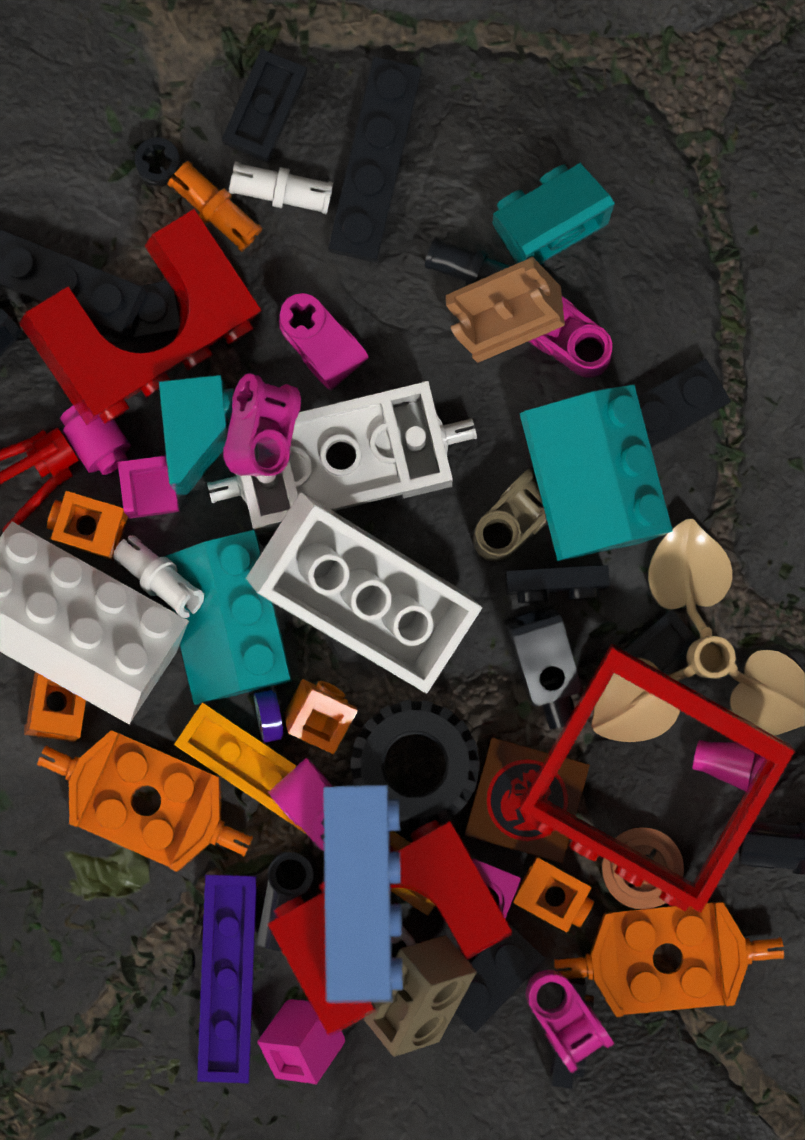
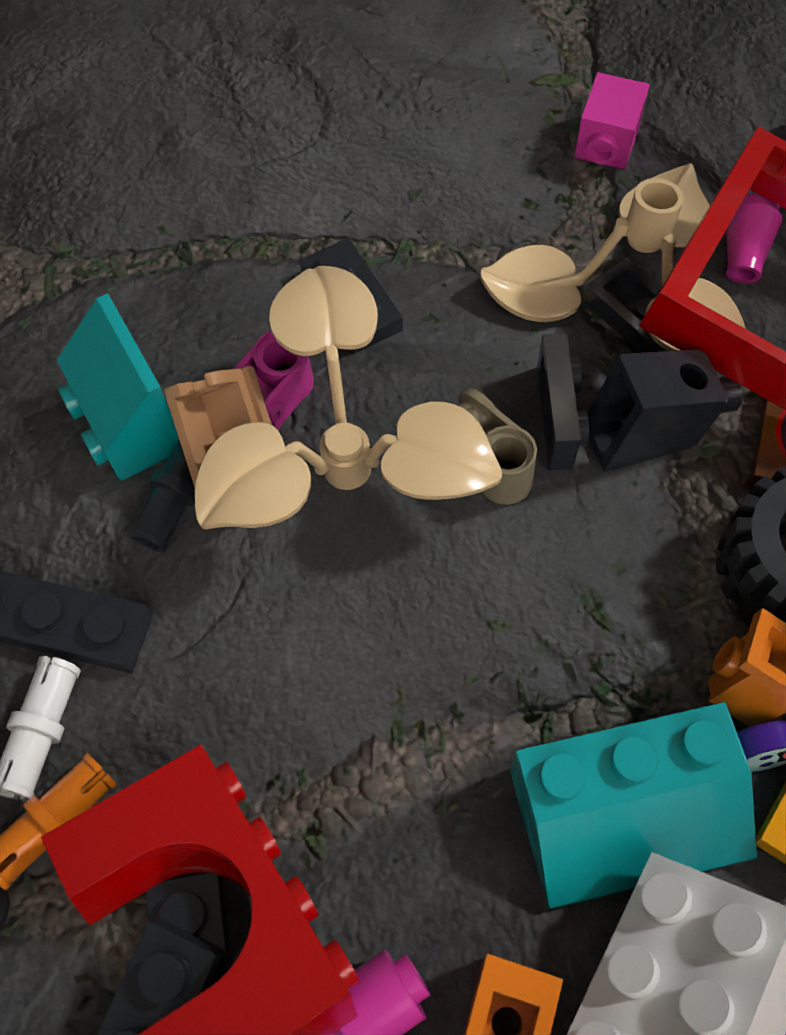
camera: 90 degrees left, 20 degrees down
white pin [113,535,204,618] -> none
dark pink panel [118,456,180,519] -> none
teal slope [159,375,234,495] -> none
white brick [207,381,477,534] -> none
dark pink piece [223,373,301,476] -> none
white brick [246,492,482,694] -> none
dark pink piece [279,293,369,391] -> none
teal slope [519,385,673,561] -> none
none -> tan plant [195,266,502,530]

